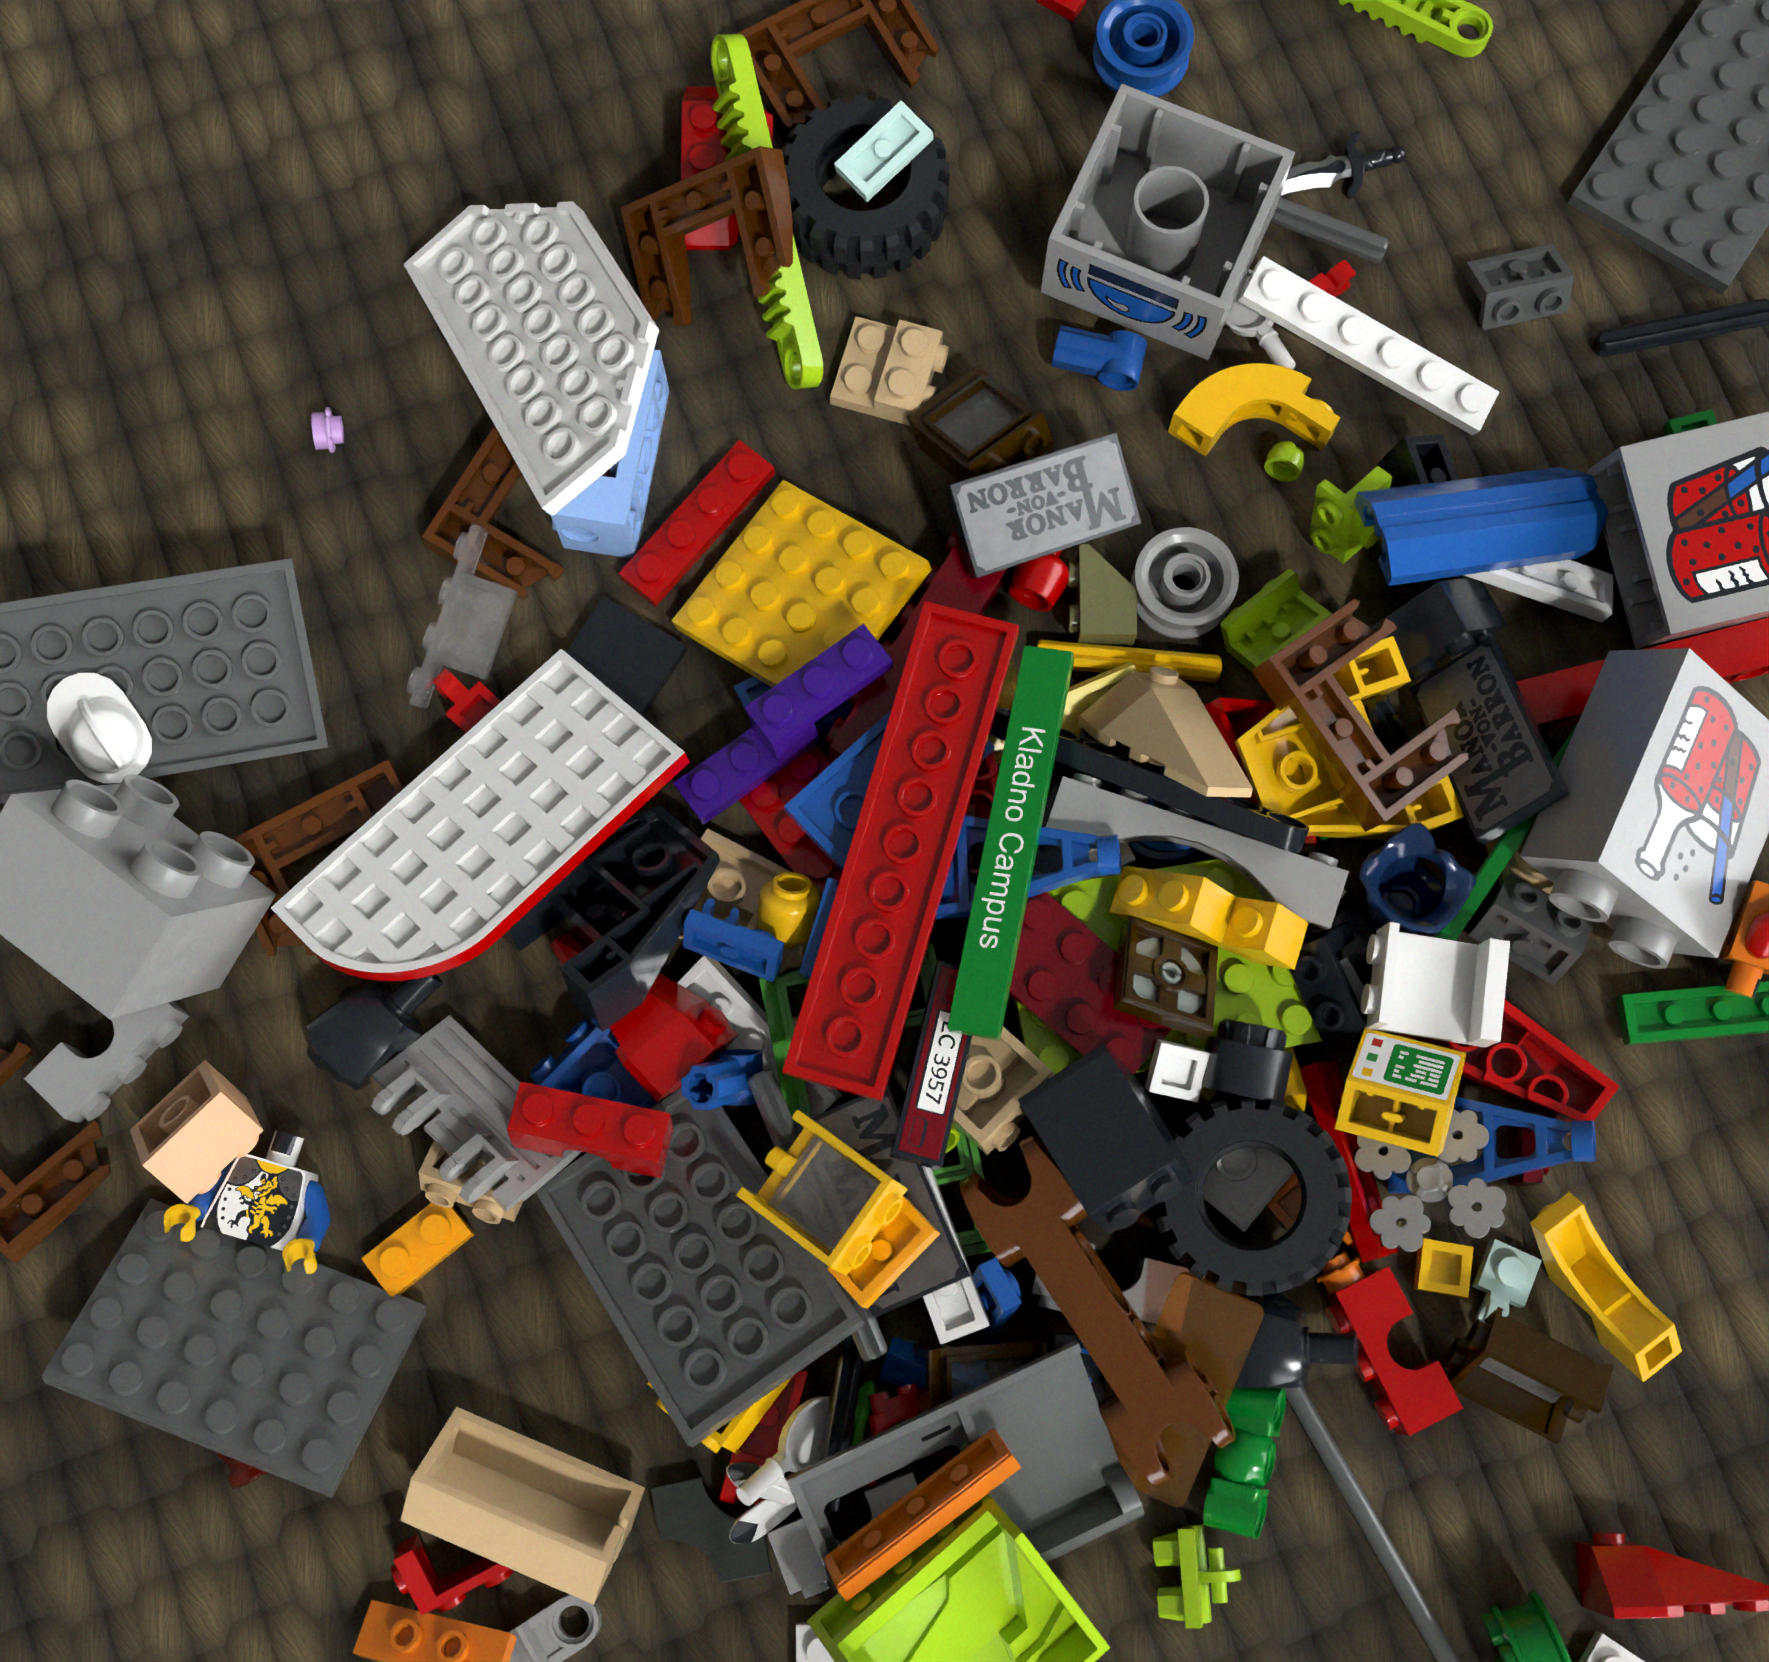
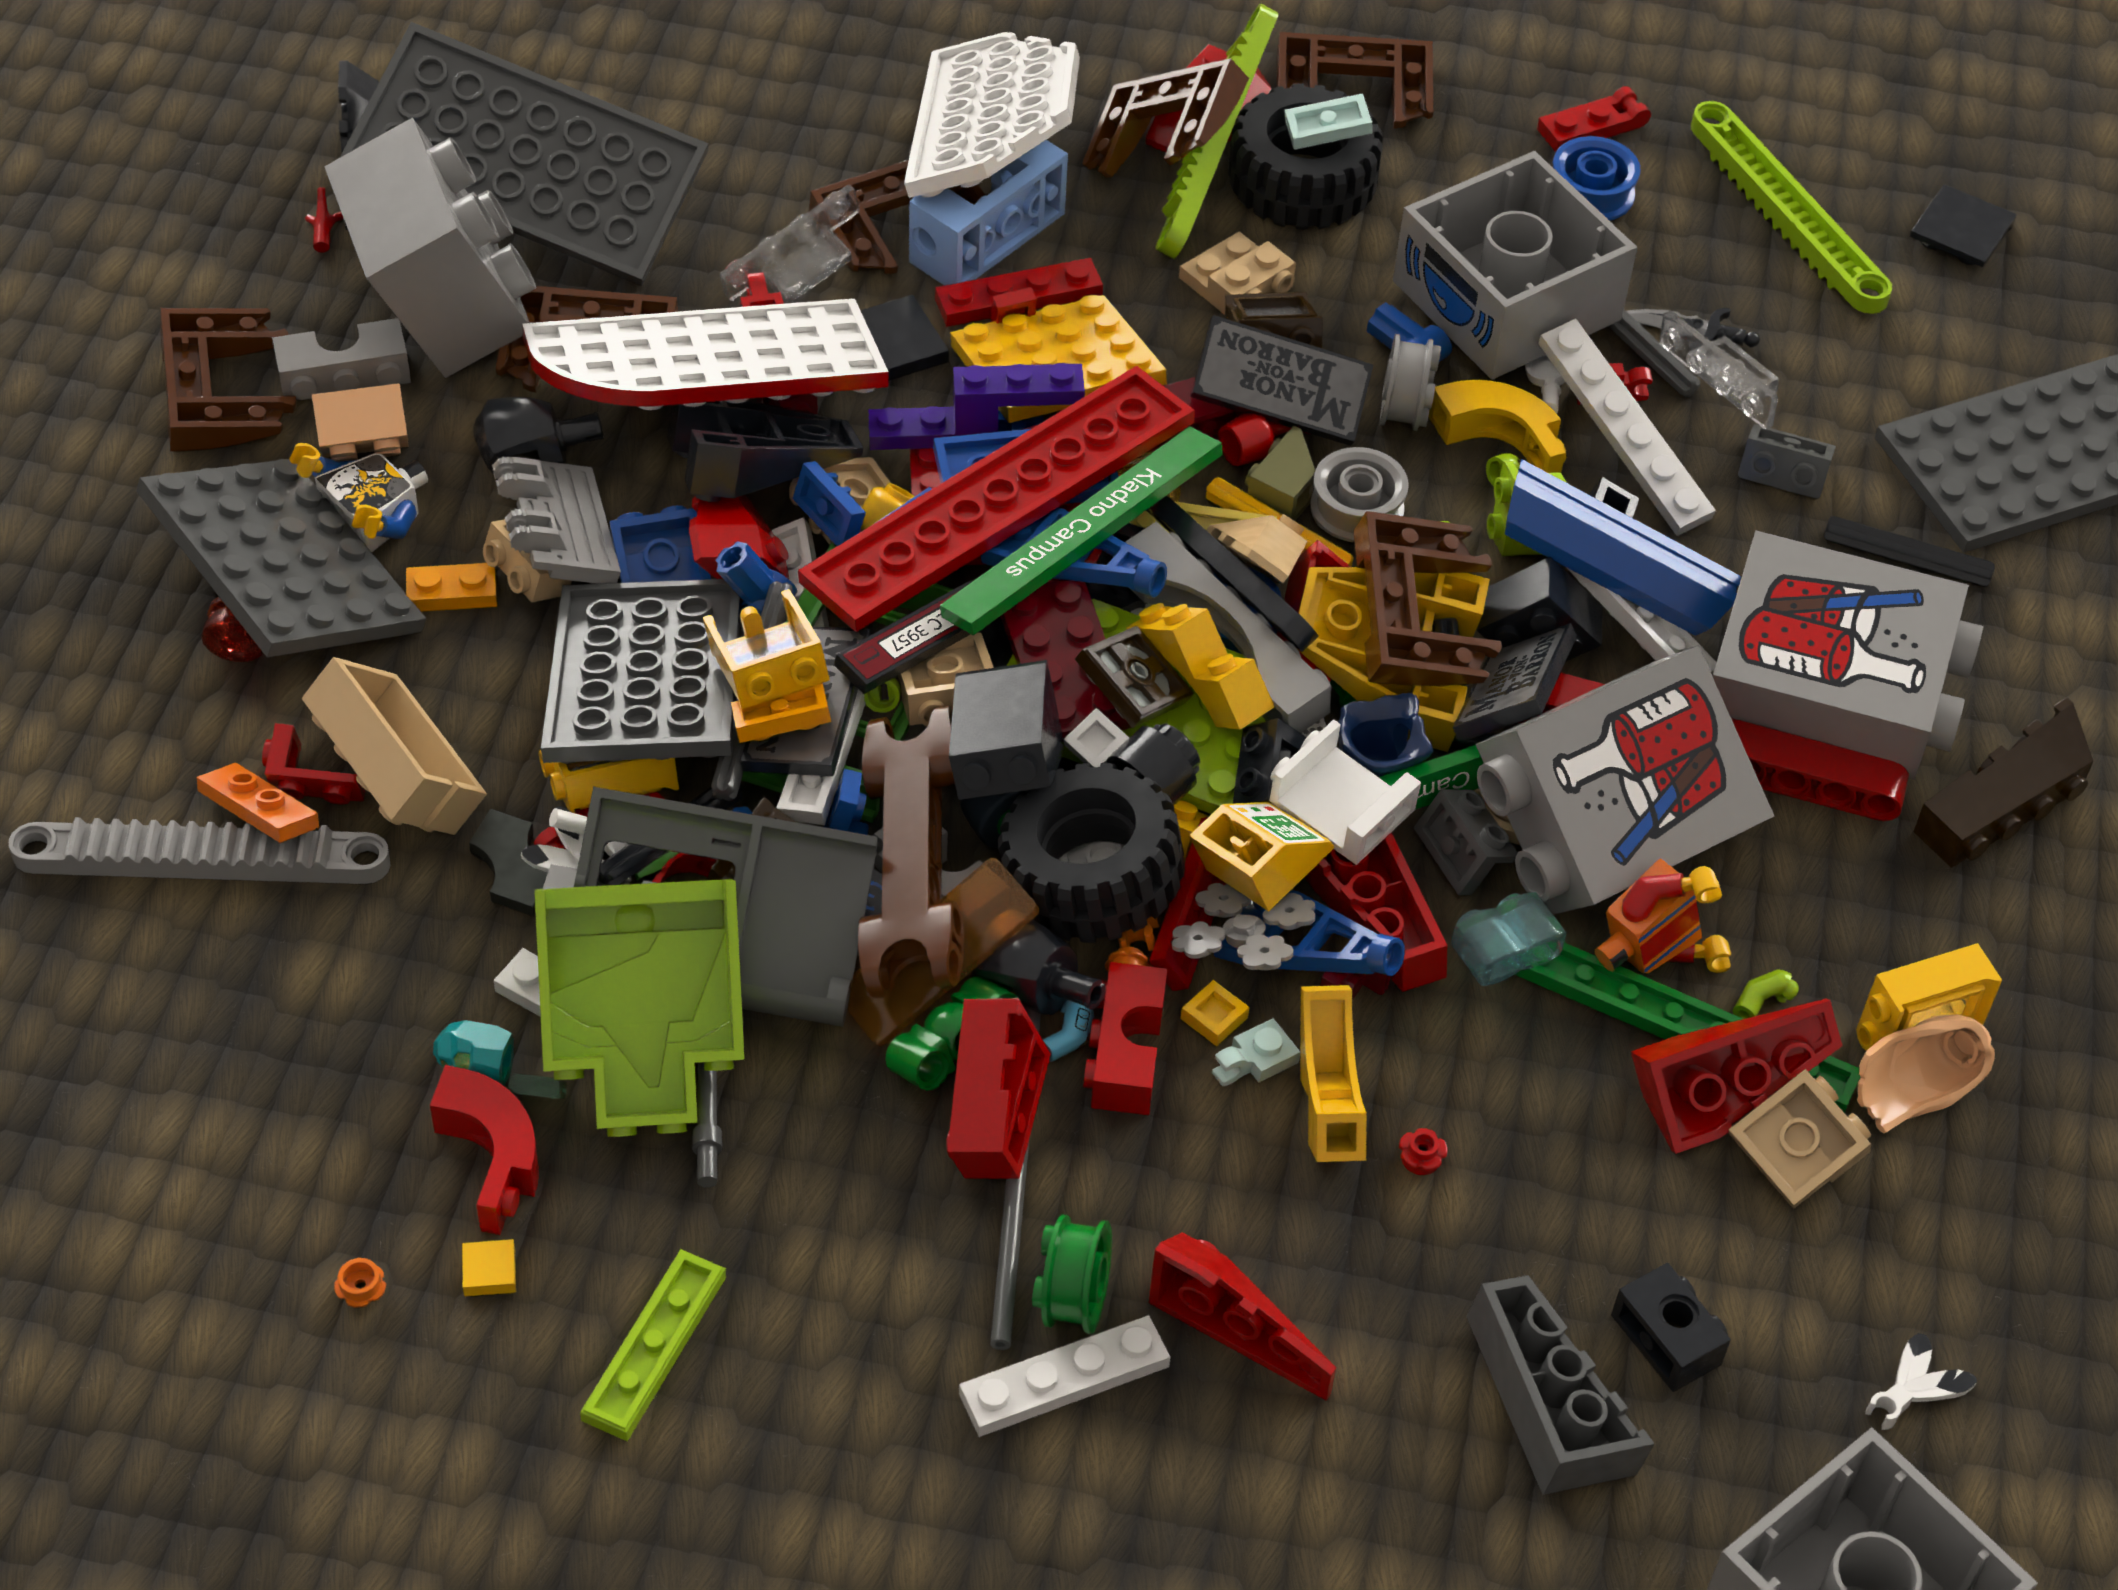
camera: 30 degrees right, 25 degrees down
white piece [47,673,152,783] -> none
lavender plate [311,407,344,453] -> none
red arch [507,1081,673,1178] -> none
orange tile [823,1428,1022,1602] -> none
lime hips [1153,1524,1241,1629] -> none
dark brown window [1445,1307,1615,1444] -> none
none -> red wedge [946,998,1051,1179]
none -> red plate [991,287,1037,324]
none -> medium azure arm [1043,1000,1094,1062]
none -> light grey wheel [1379,333,1441,431]
none -> red plate [1399,1128,1448,1175]
none -> clear light blue brick [1451,892,1567,986]
none -> clear bracket [1659,310,1779,429]

